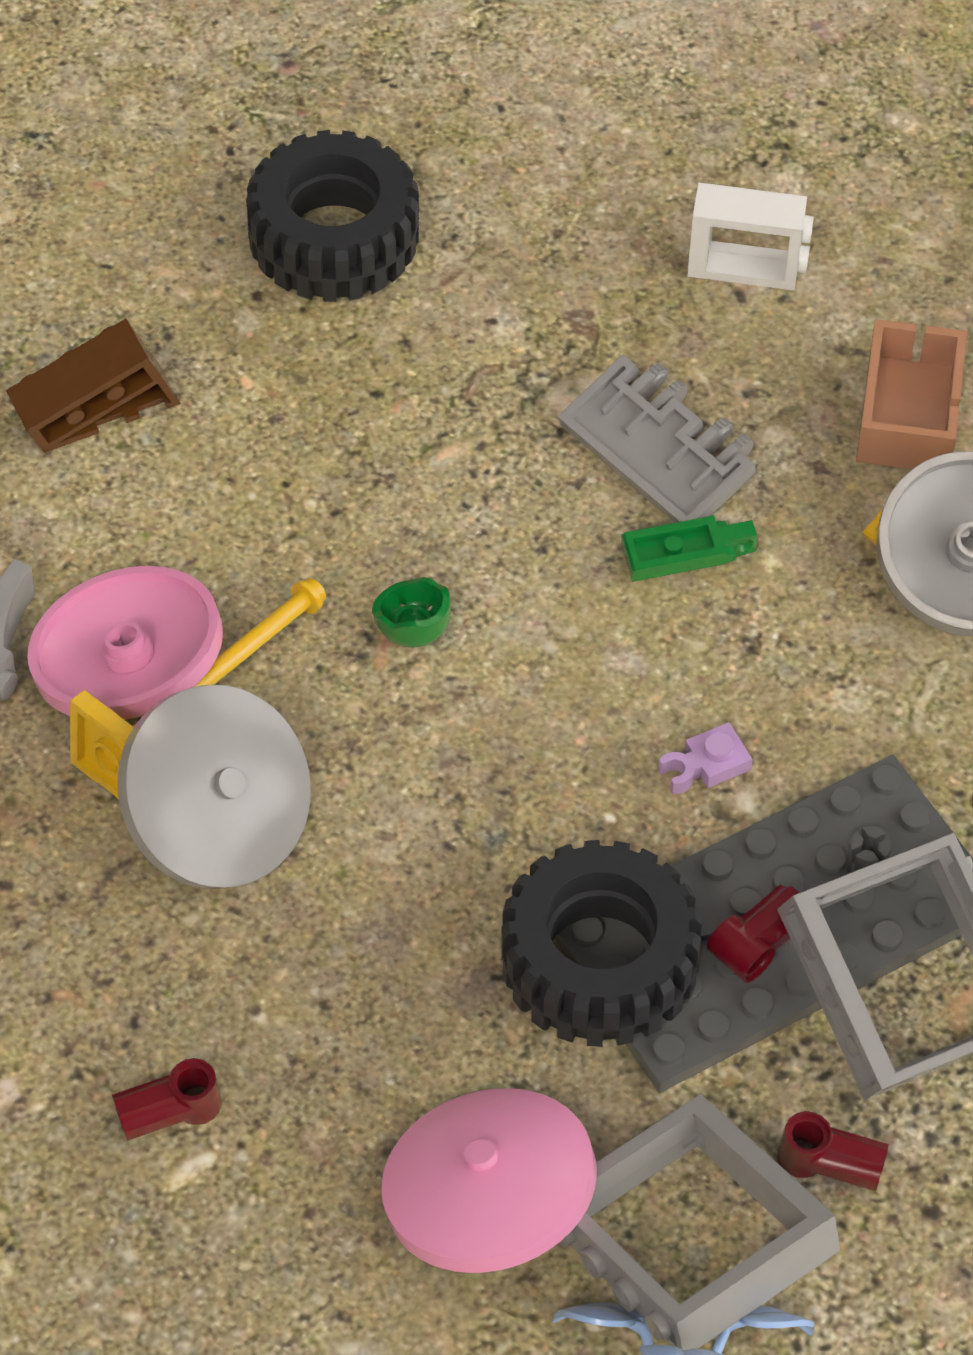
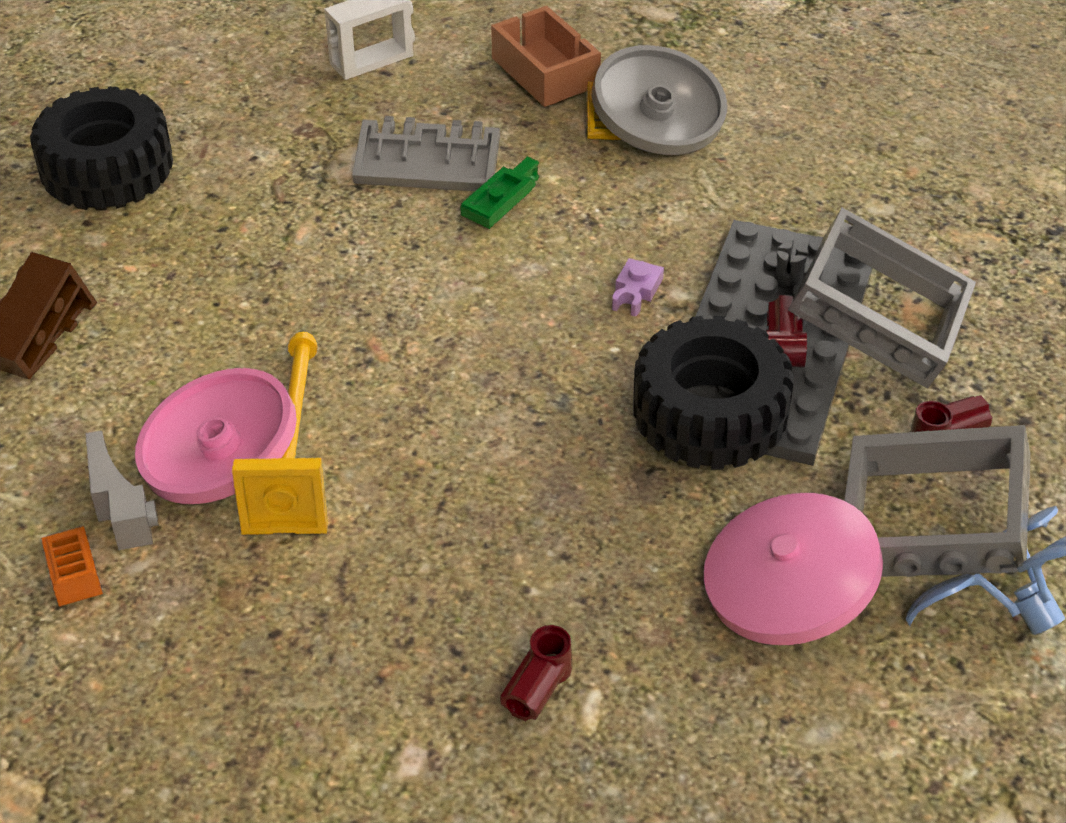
camera: 40 degrees left, 10 degrees down
light grey dish [118,685,311,889] -> none
green helmet [372,577,451,648] -> none

